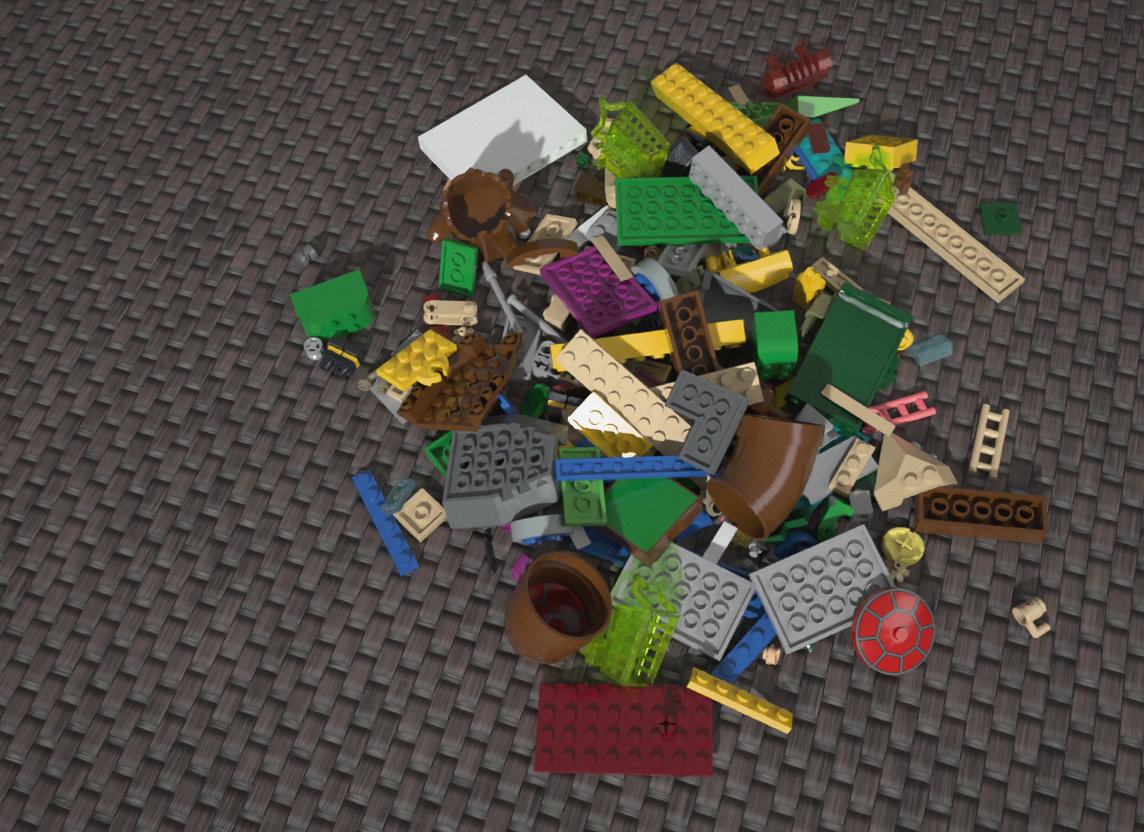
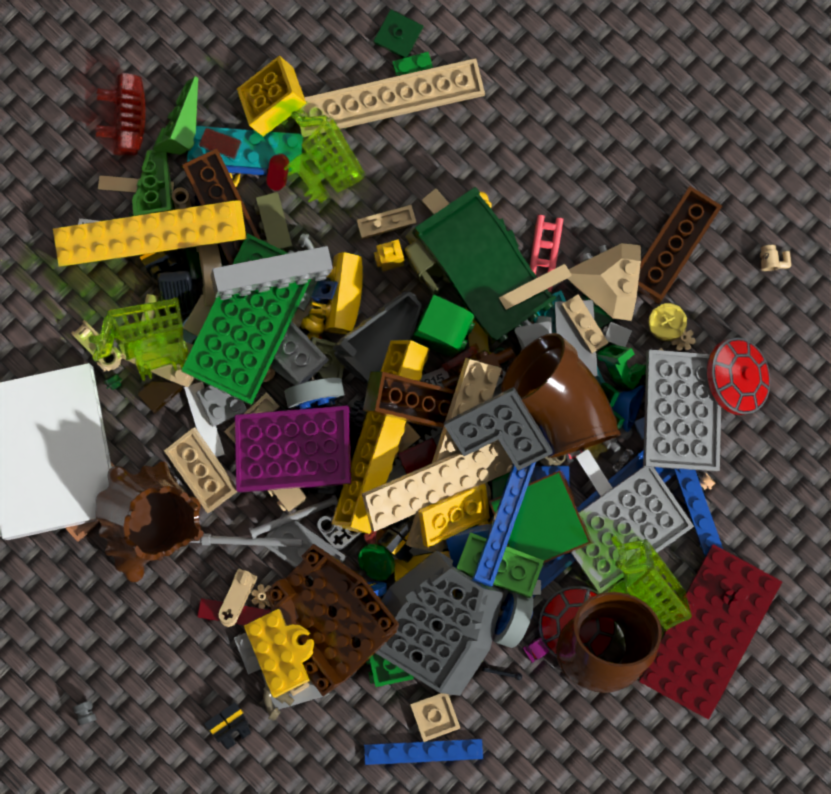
camera: 70 degrees left, 20 degrees up
green brick [290,270,375,343] -> none
light grey wheel [304,337,325,360] -> none
clear light blue plate [381,479,415,515] -> none
green tile [439,237,478,298] -> none
reddish brown slope [507,238,578,267] -> none
tan sticker [591,235,633,281] -> none
yellow plate [687,667,793,734] -> none
tan tile [786,199,801,235] -> none
reddish brown plate [894,163,913,195] -> none
clear light blue slope [909,335,953,366] -> none
tan bar [968,404,1010,480] -> none
none -> green plate [393,52,433,76]

